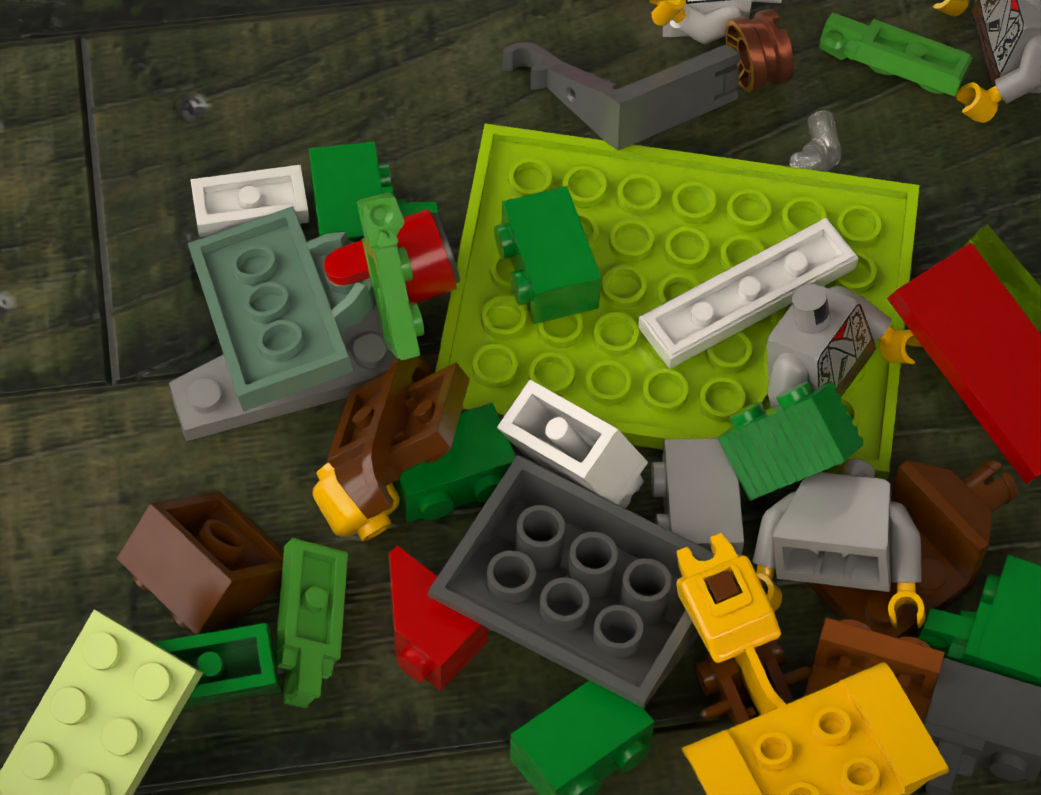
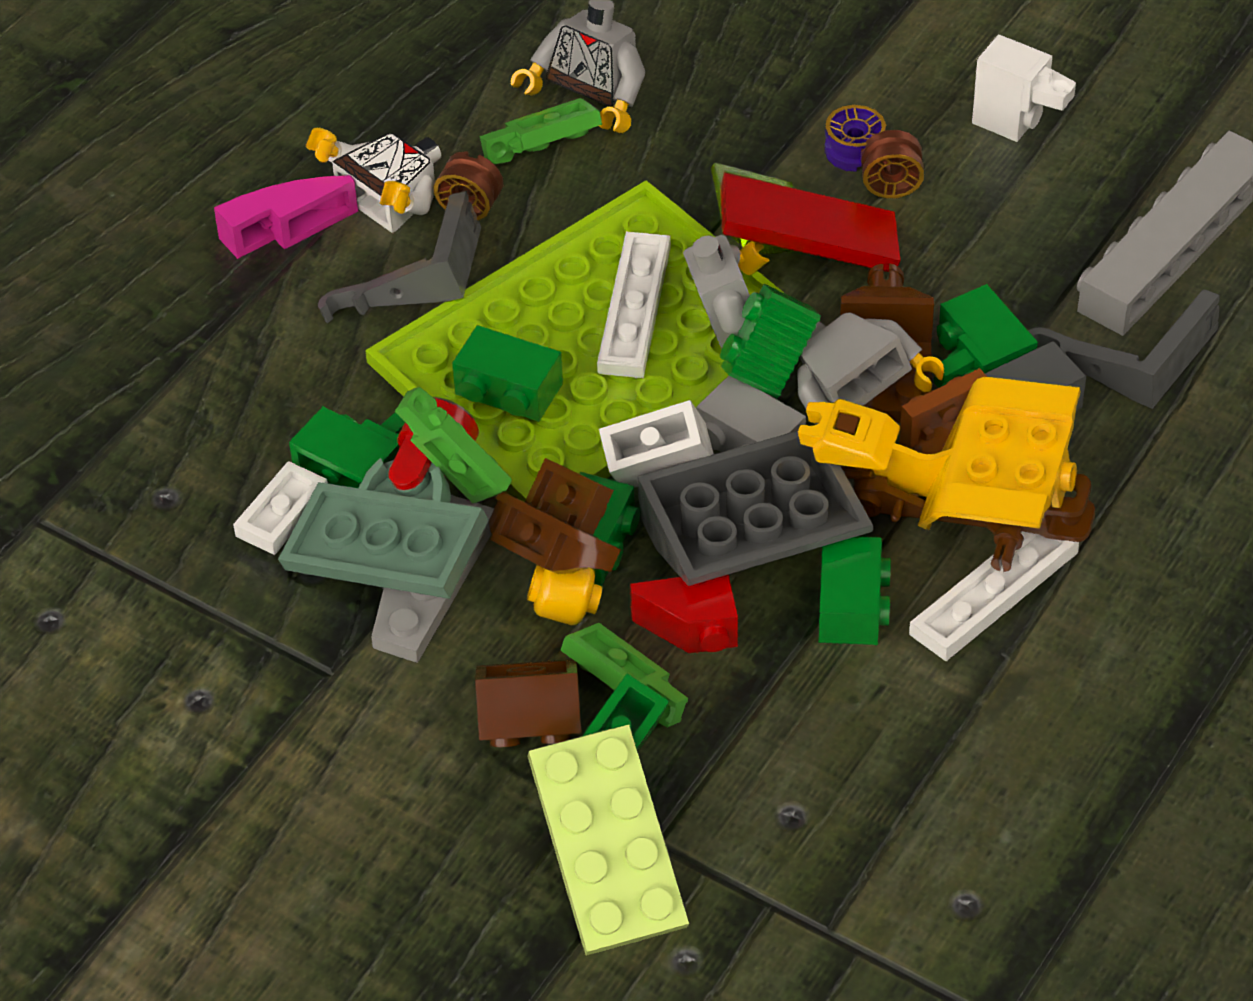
camera: 45 degrees left, 10 degrees down
clear arm [789,111,842,172] -> none

